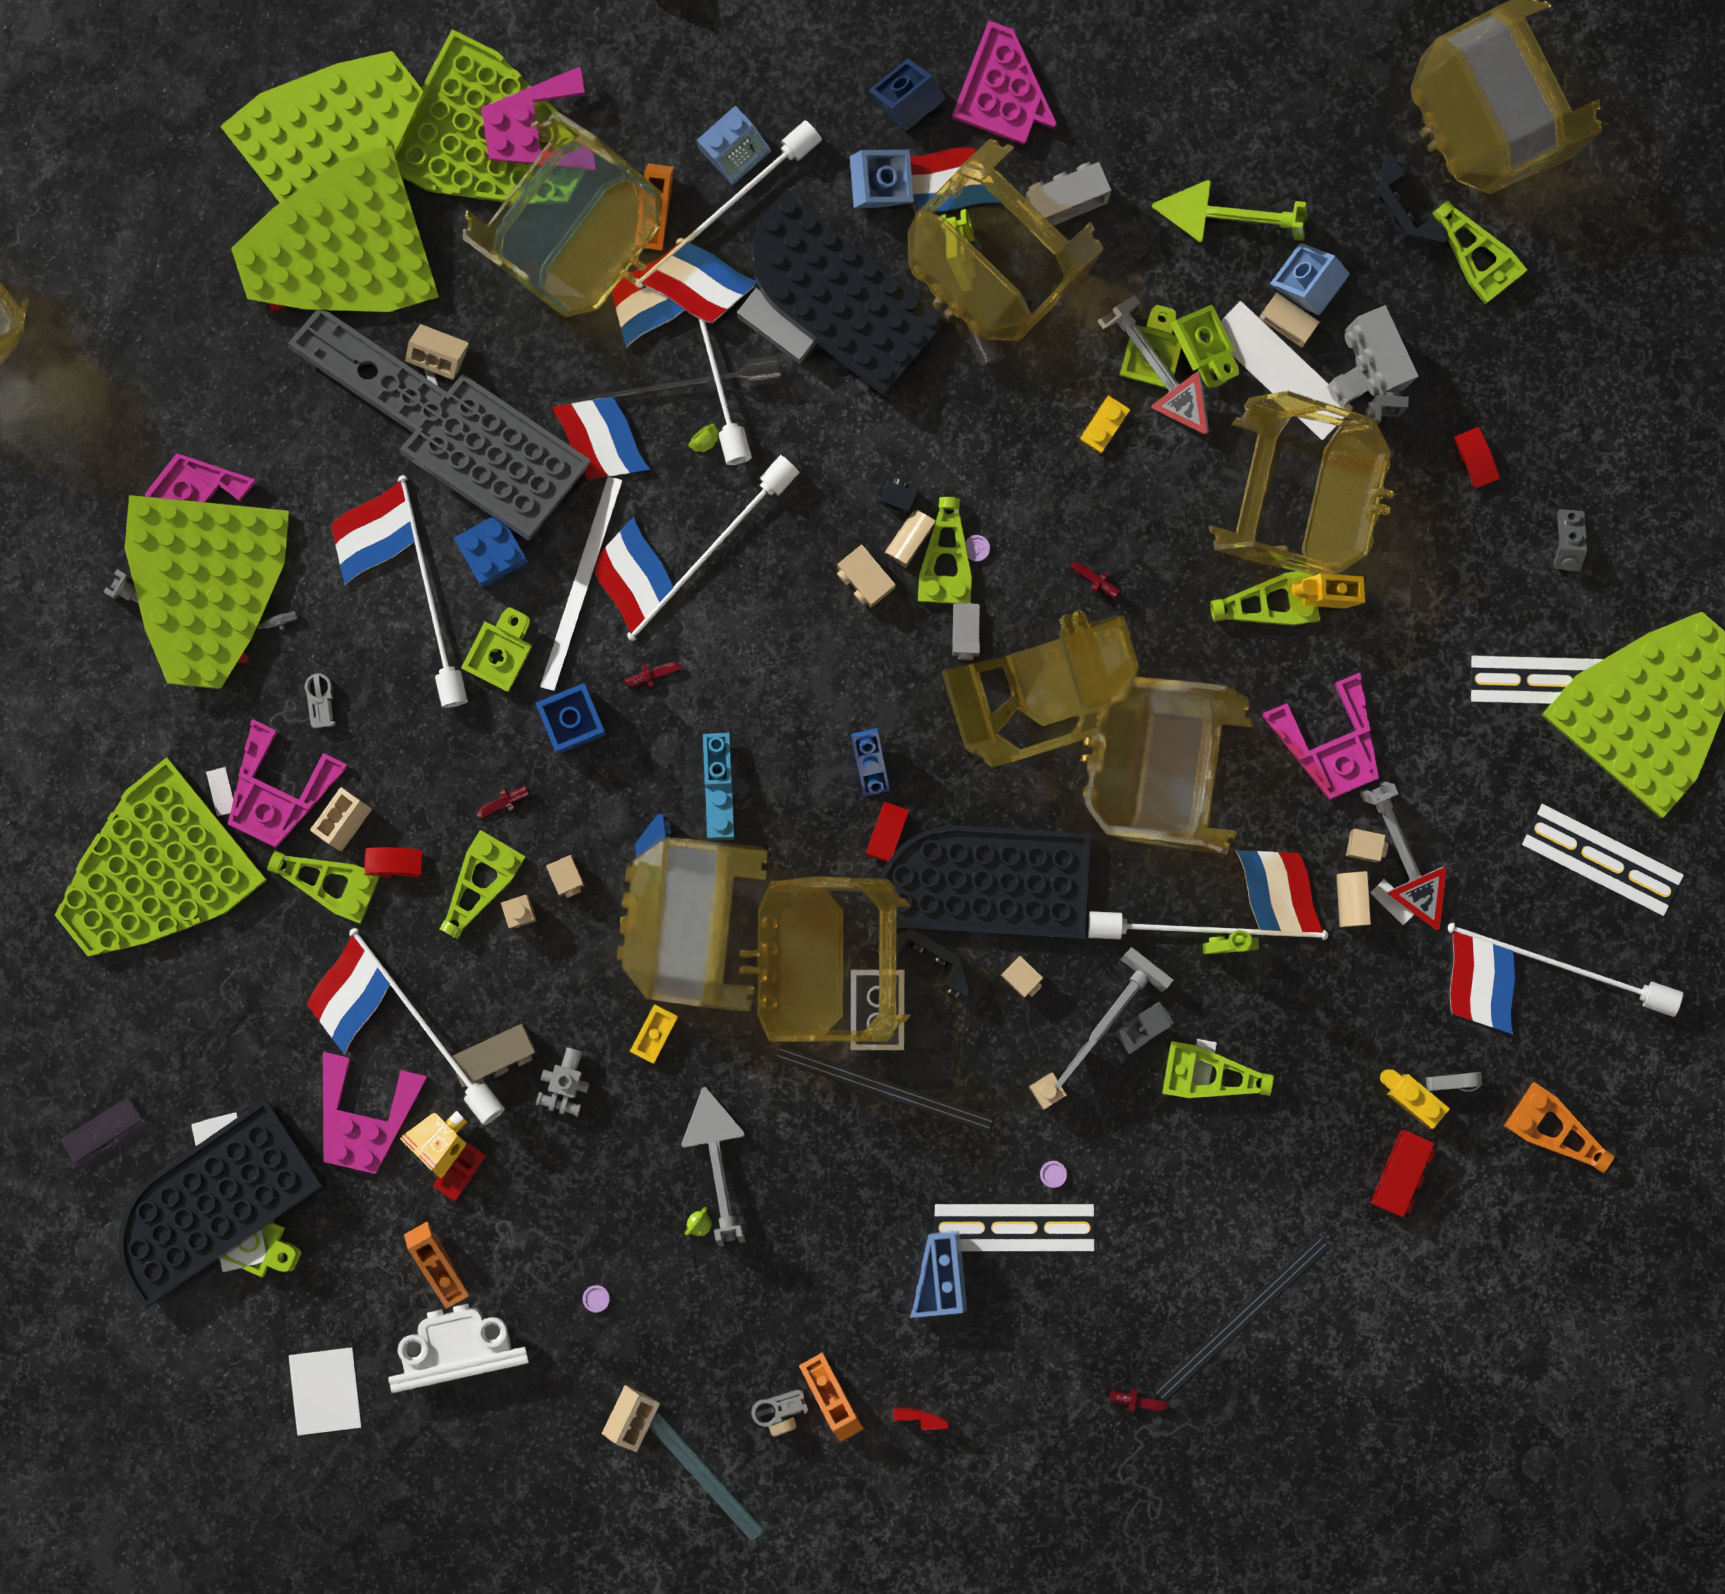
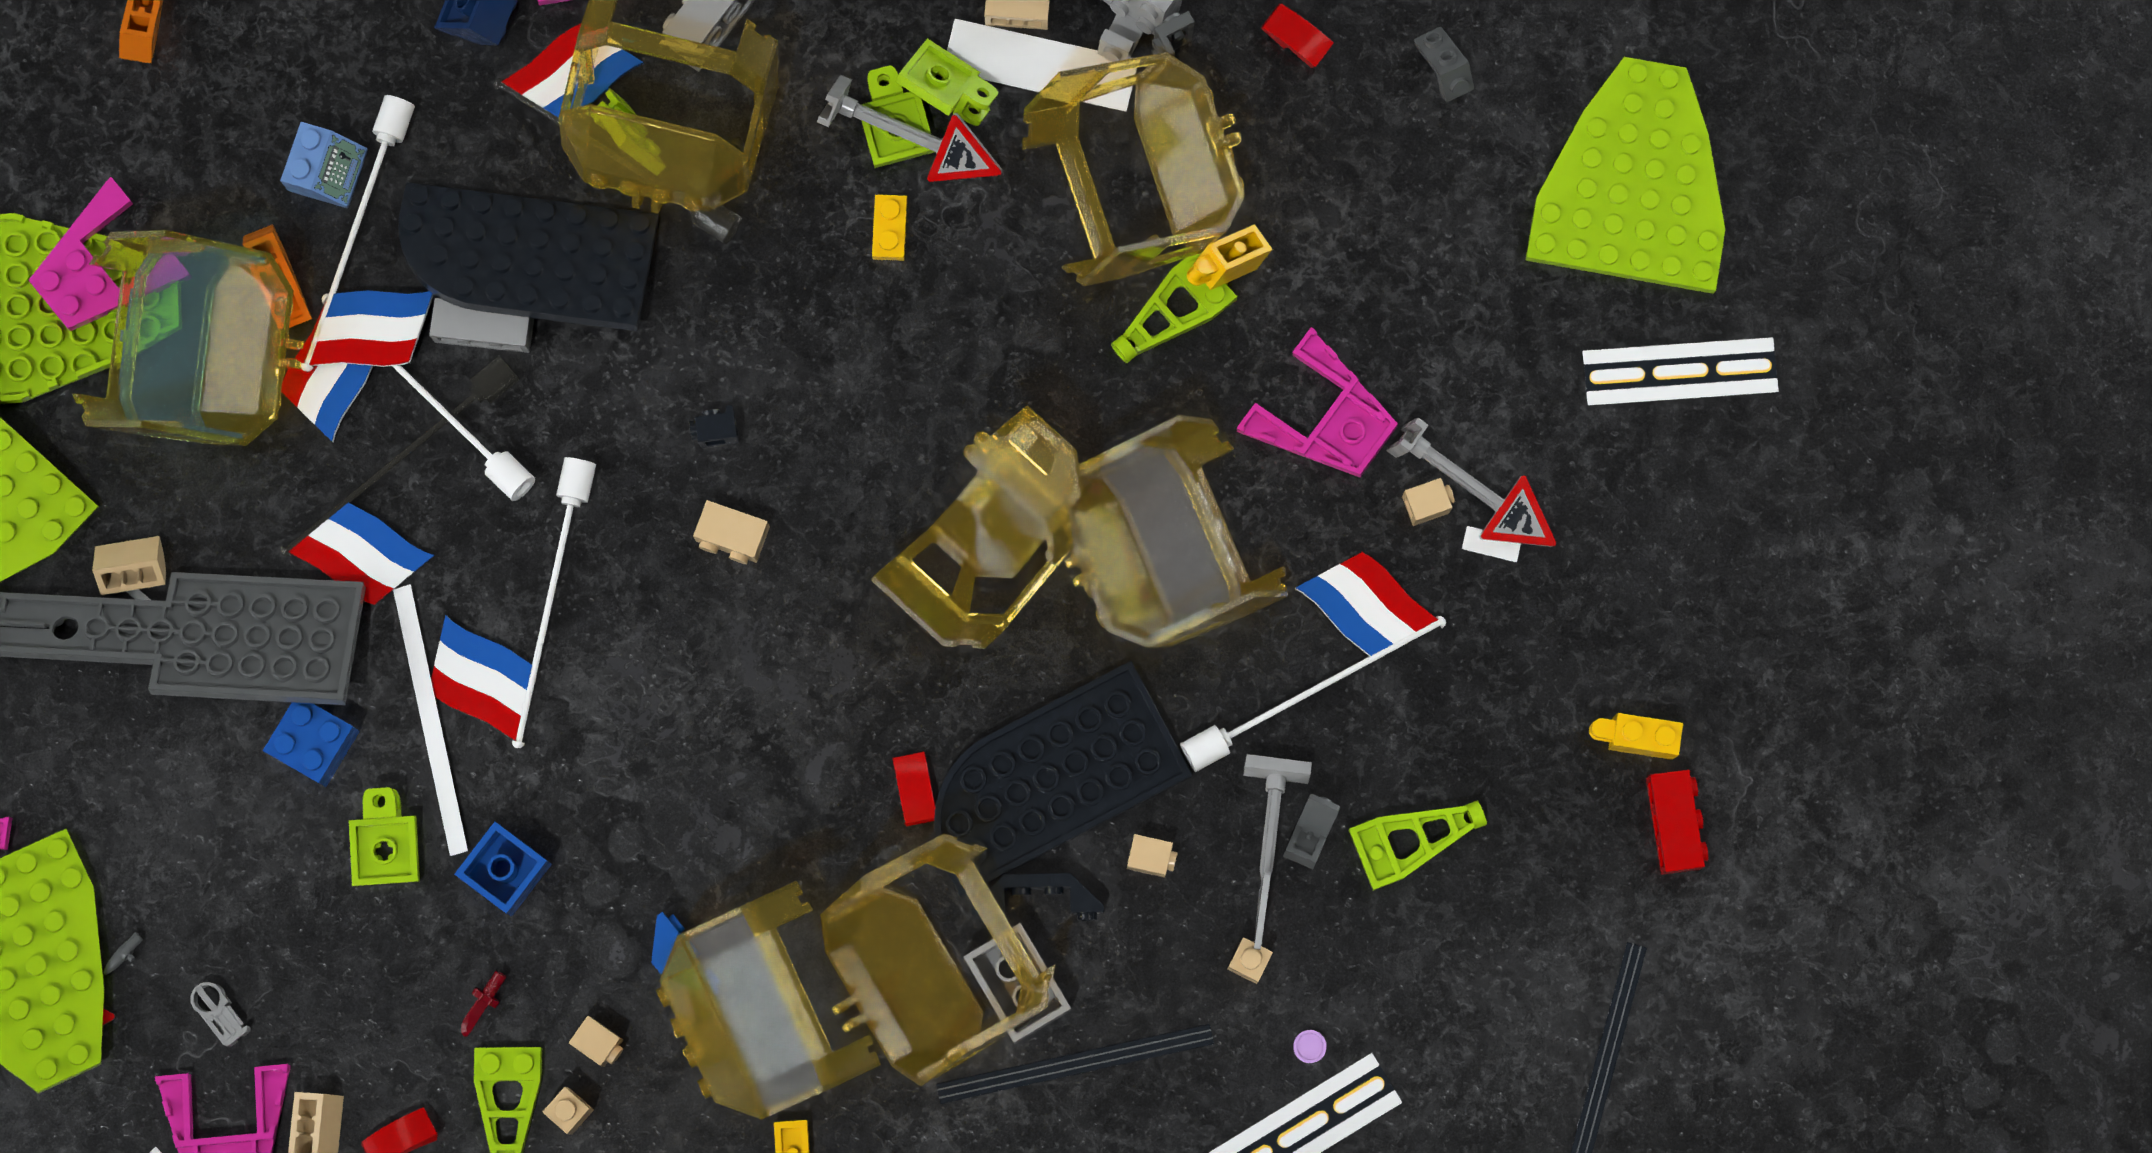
camera: 30 degrees left, 5 degrees down
flag [331,475,468,708] -> none
dark red piece [625,662,682,689] -> none
lime piece [688,424,718,452] -> none
dark azure slope [703,733,734,841] -> none
medium blue slope [850,150,914,208] -> none
blue slope [851,728,890,797] -> none
tan brick [884,510,935,568] -> none
lime plate [918,497,972,604] -> none
light grey bracket [952,603,980,660] -> none
lavender piece [965,535,990,562] -> none
dark red piece [1071,562,1121,599] -> none
white sticker [1192,1039,1217,1085] -> none
lime plate [1203,930,1259,955] -> none
tan brick [1337,872,1370,927] -> none
light grey piece [1426,1072,1482,1092] -> none
flag [1448,923,1683,1034] -> none
sticker [1471,656,1603,703] -> none
orange plate [1504,1082,1614,1173] -> none

